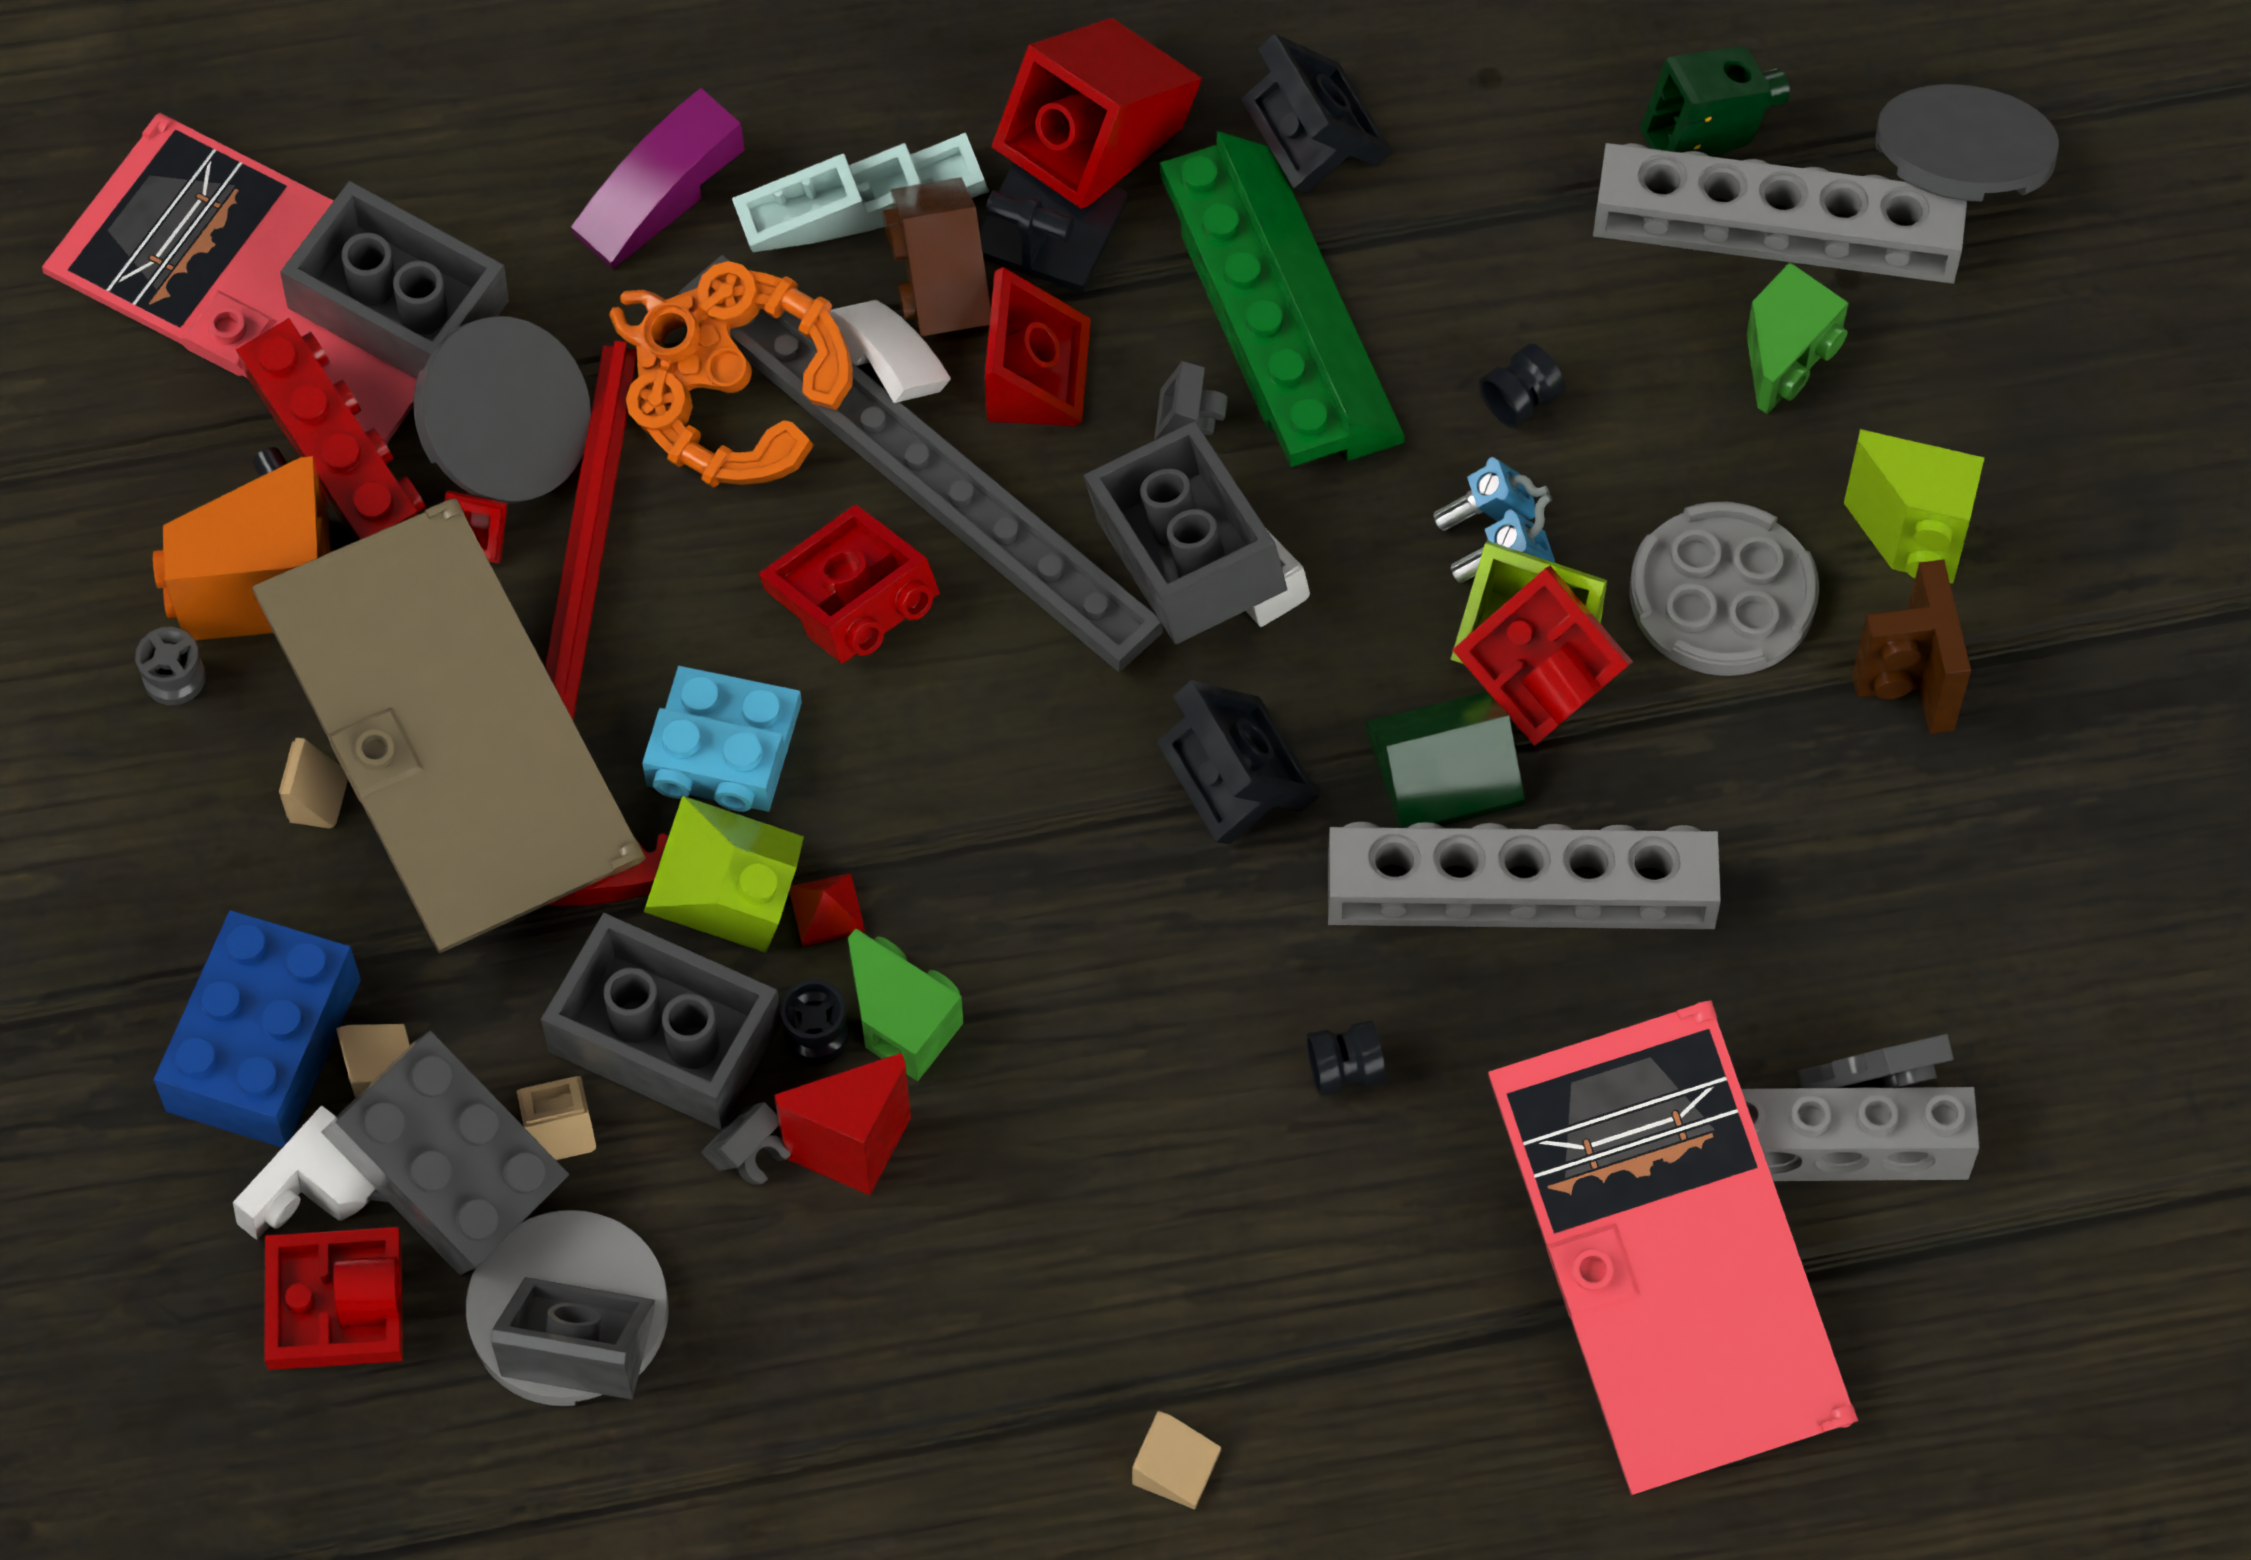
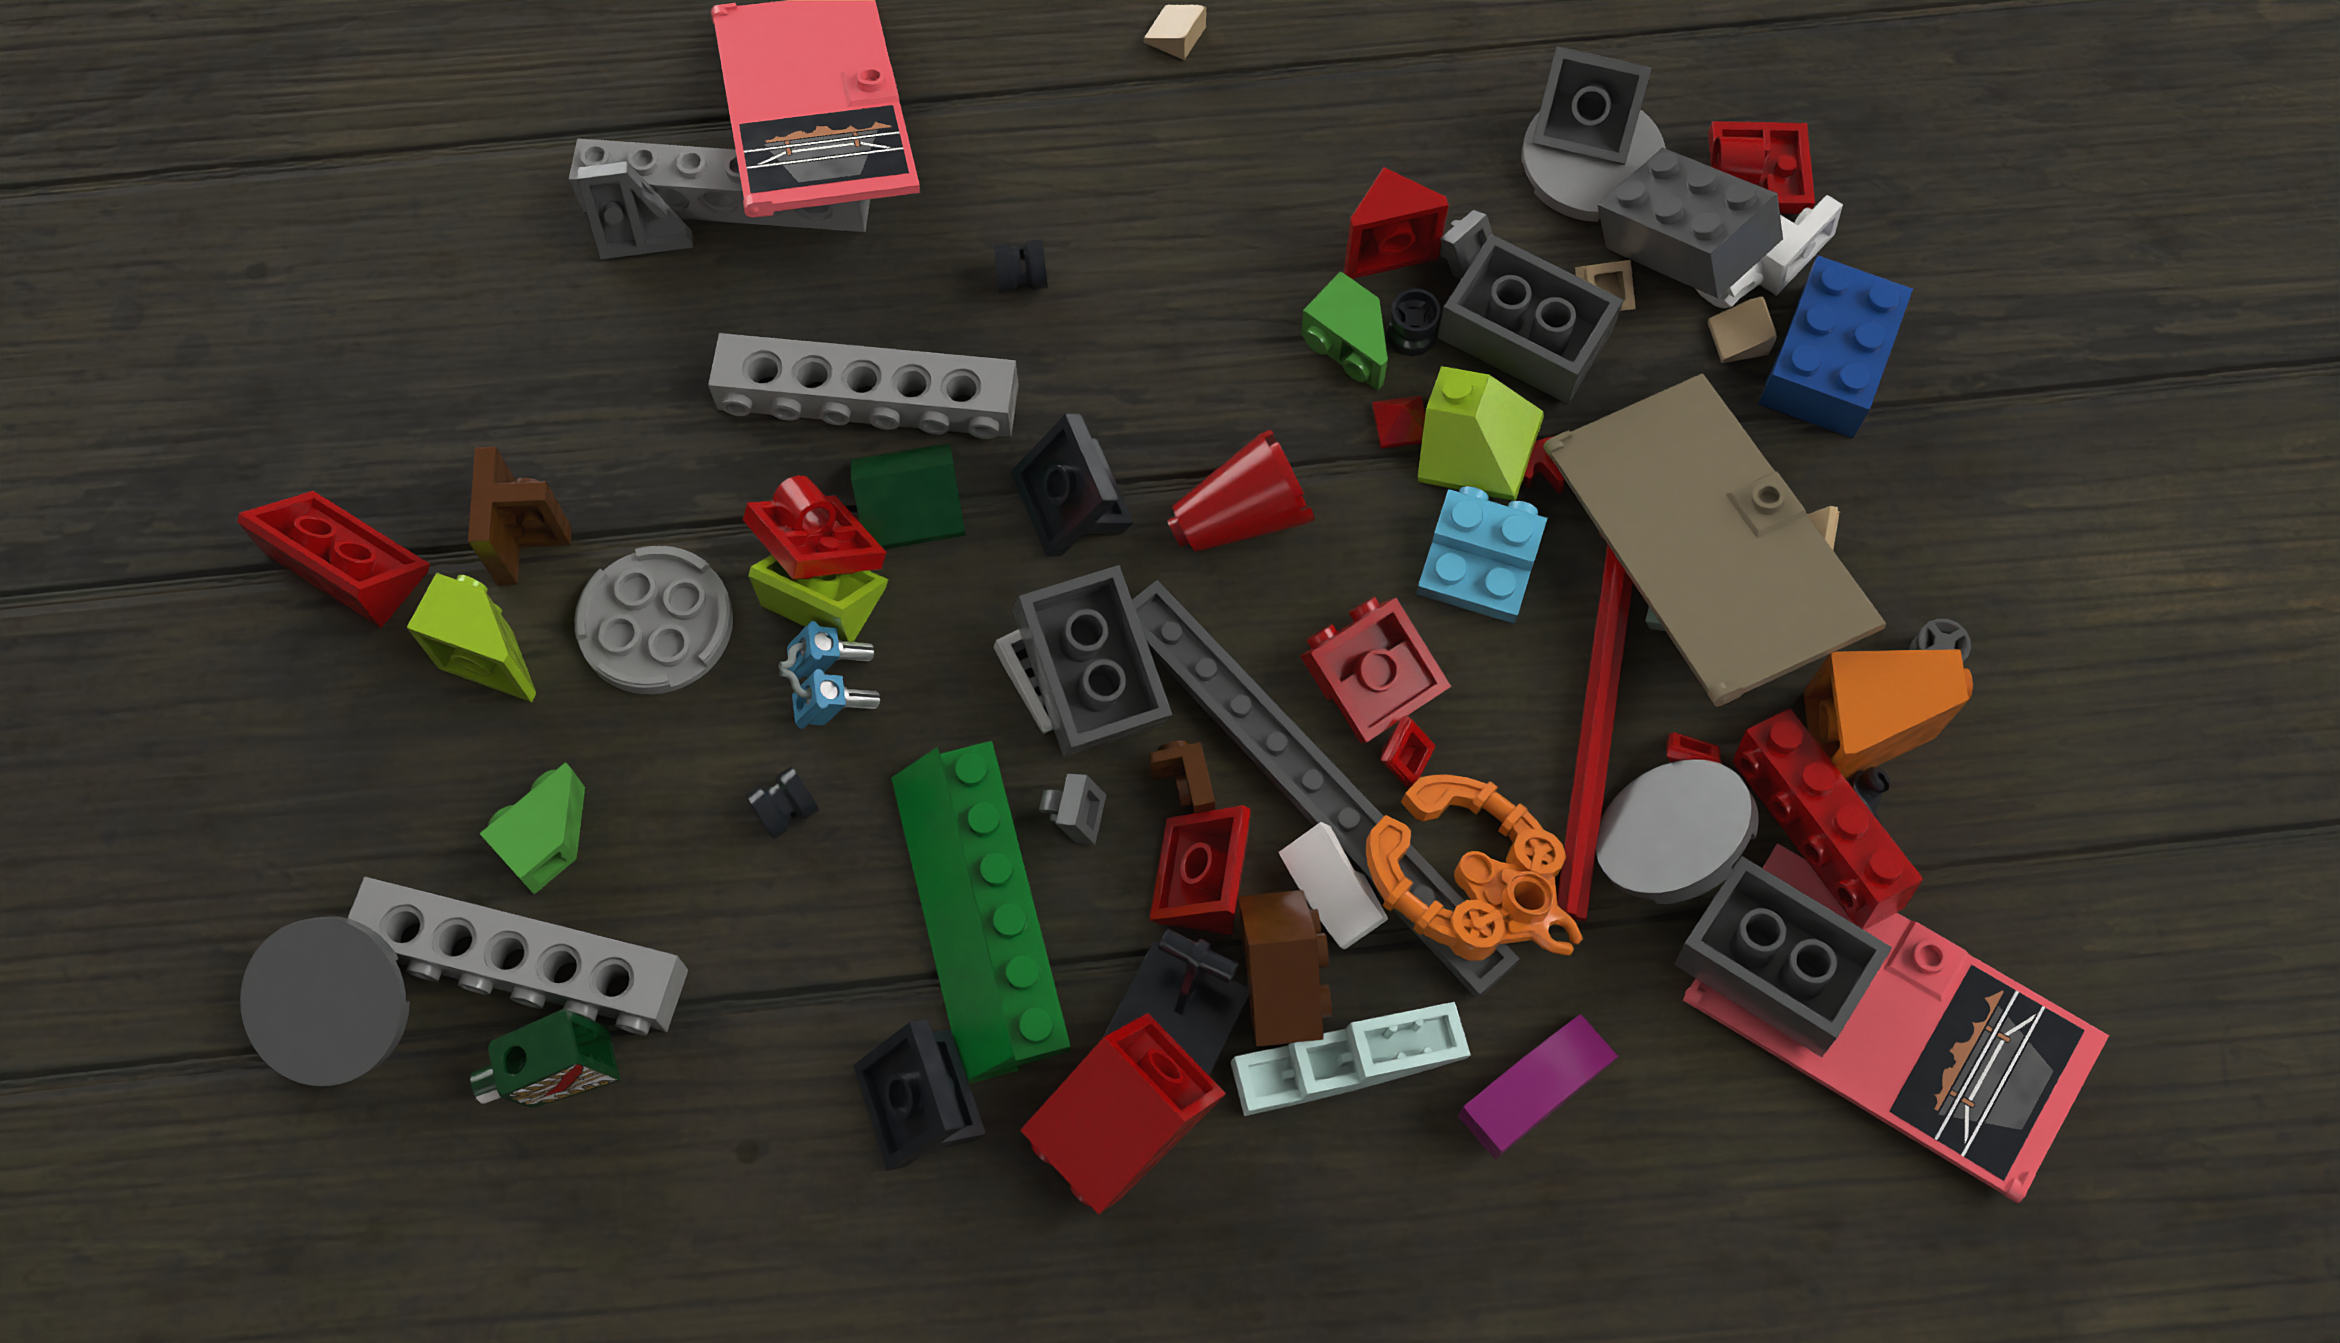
camera: 175 degrees left, 5 degrees up
none -> red slope [237,491,430,628]
none -> reddish brown bracket [1149,740,1215,814]
none -> red cone [1167,429,1316,552]
none -> red slope [1380,716,1436,789]

